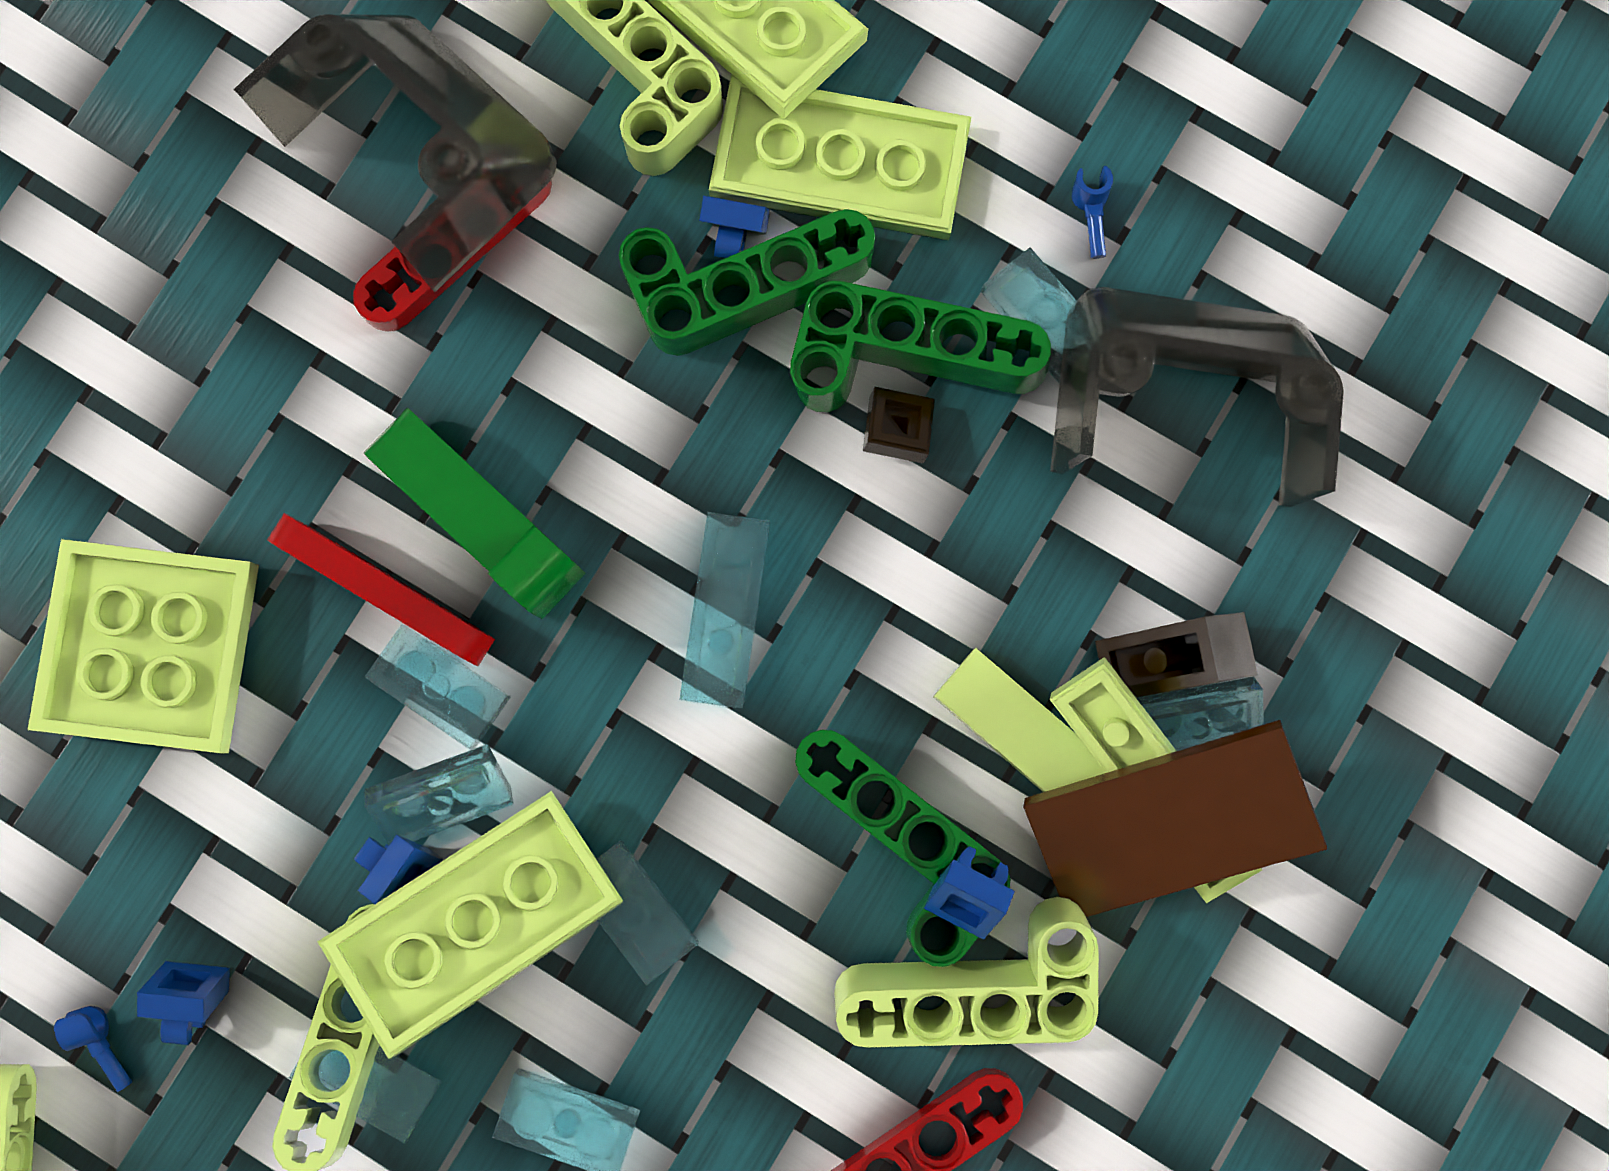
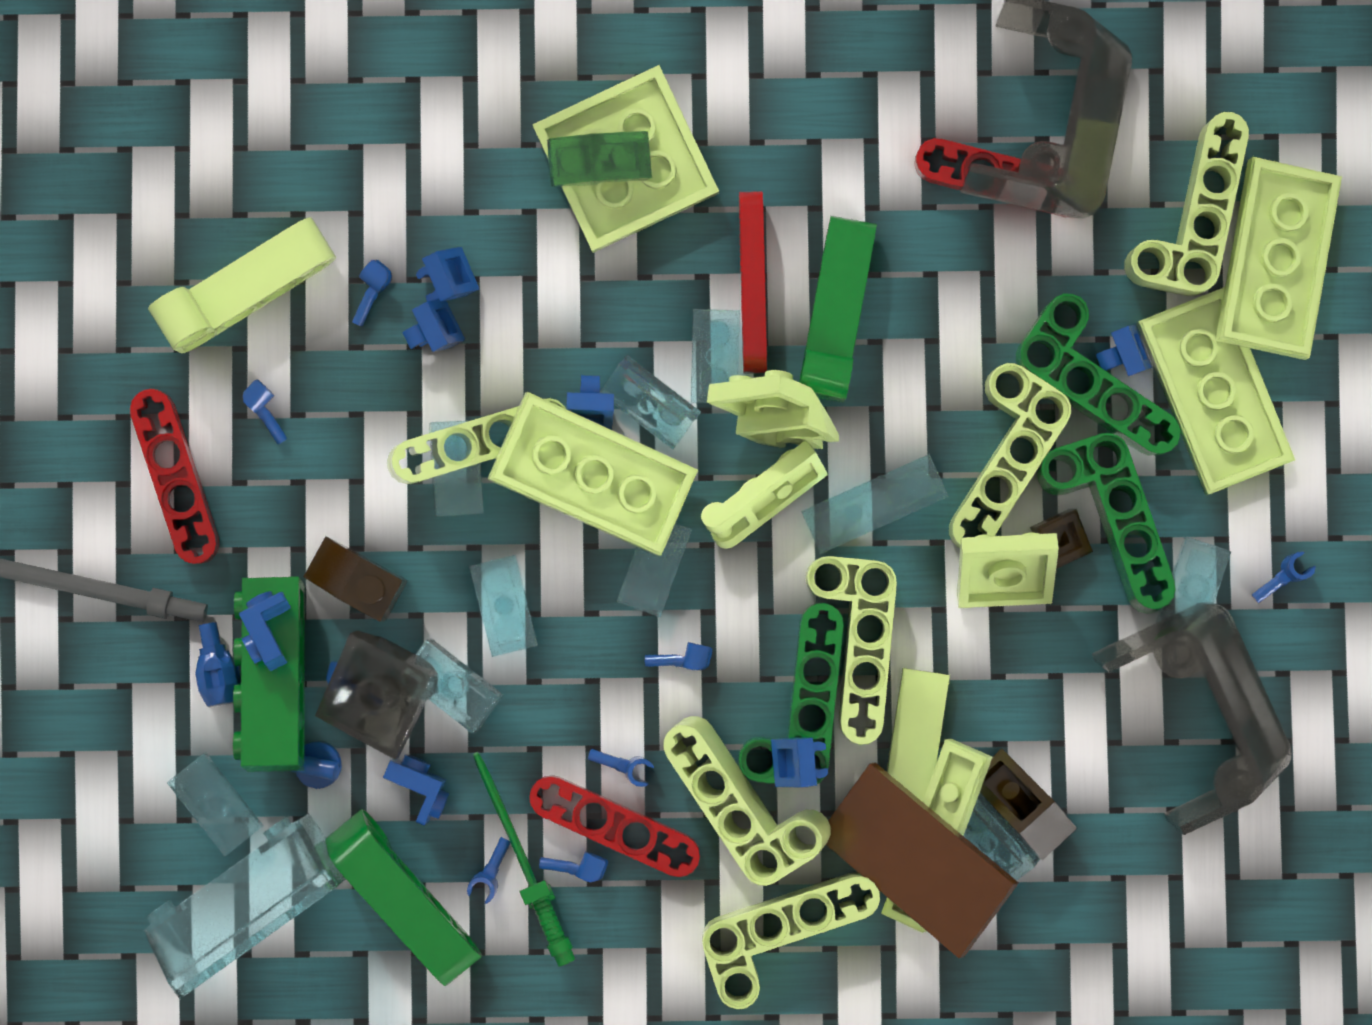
camera: 65 degrees right, 5 degrees up
none -> blue tile [416,247,479,302]
none -> clear green slope [547,131,652,187]
none -> blue hand [588,749,654,787]
none -> blue hand [645,642,712,671]
none -> yellowish green plate [701,440,828,549]
none -> yellowish green beam [702,872,880,1009]
none -> yellowish green plate [707,370,839,449]
none -> yellowish green beam [805,556,897,745]
none -> yellowish green beam [949,363,1071,548]
none -> yellowish green plate [957,532,1059,608]

